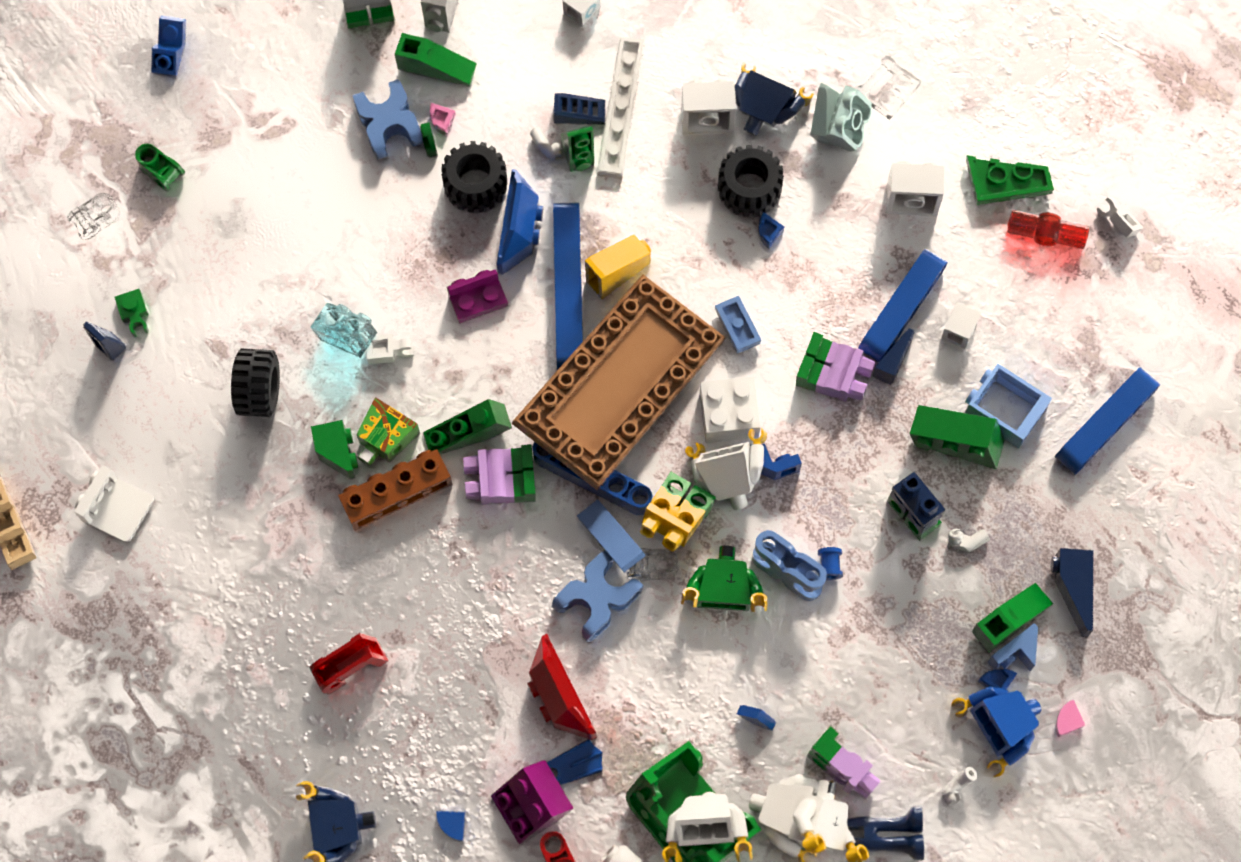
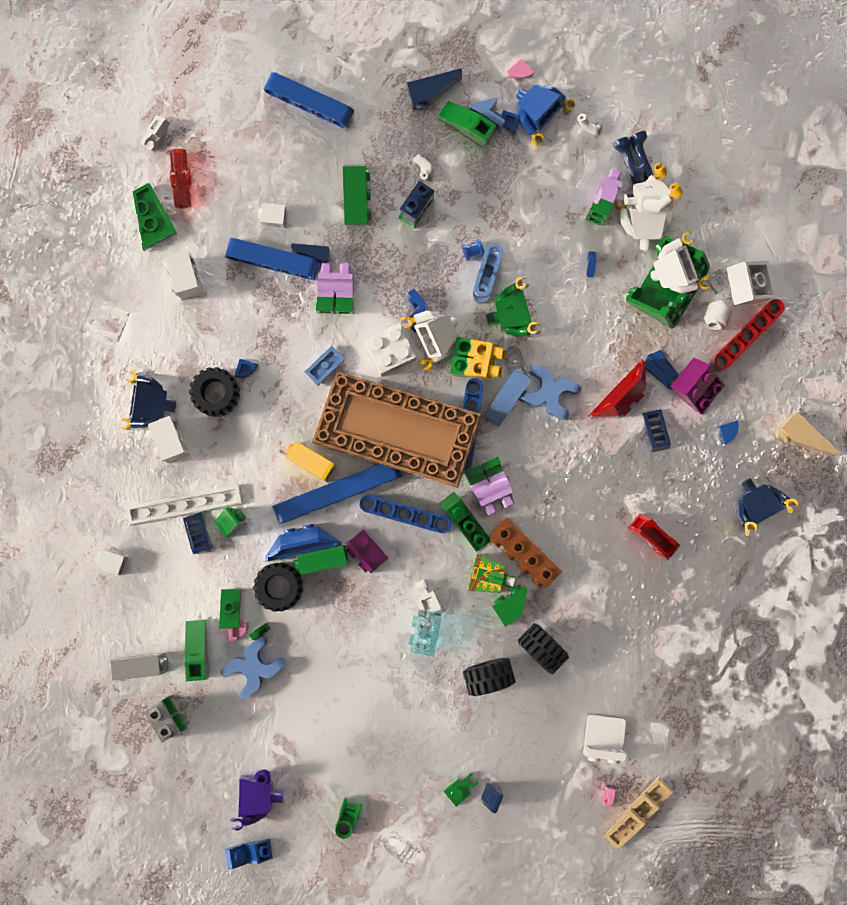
camera: 115 degrees left, 15 degrees up
white arm [530,127,563,160] -> none
light aqua piece [810,82,872,152] -> none
light blue window [965,364,1052,448] -> none
none -> green plate [219,589,241,629]
none -> dark purple torso [230,769,284,831]
none -> green window [294,545,349,575]
none -> blue beam [359,495,451,533]
none -> black tyre [518,623,569,675]
none -> bright pink tile [602,785,616,806]
none -> dark blue slope [642,409,671,452]

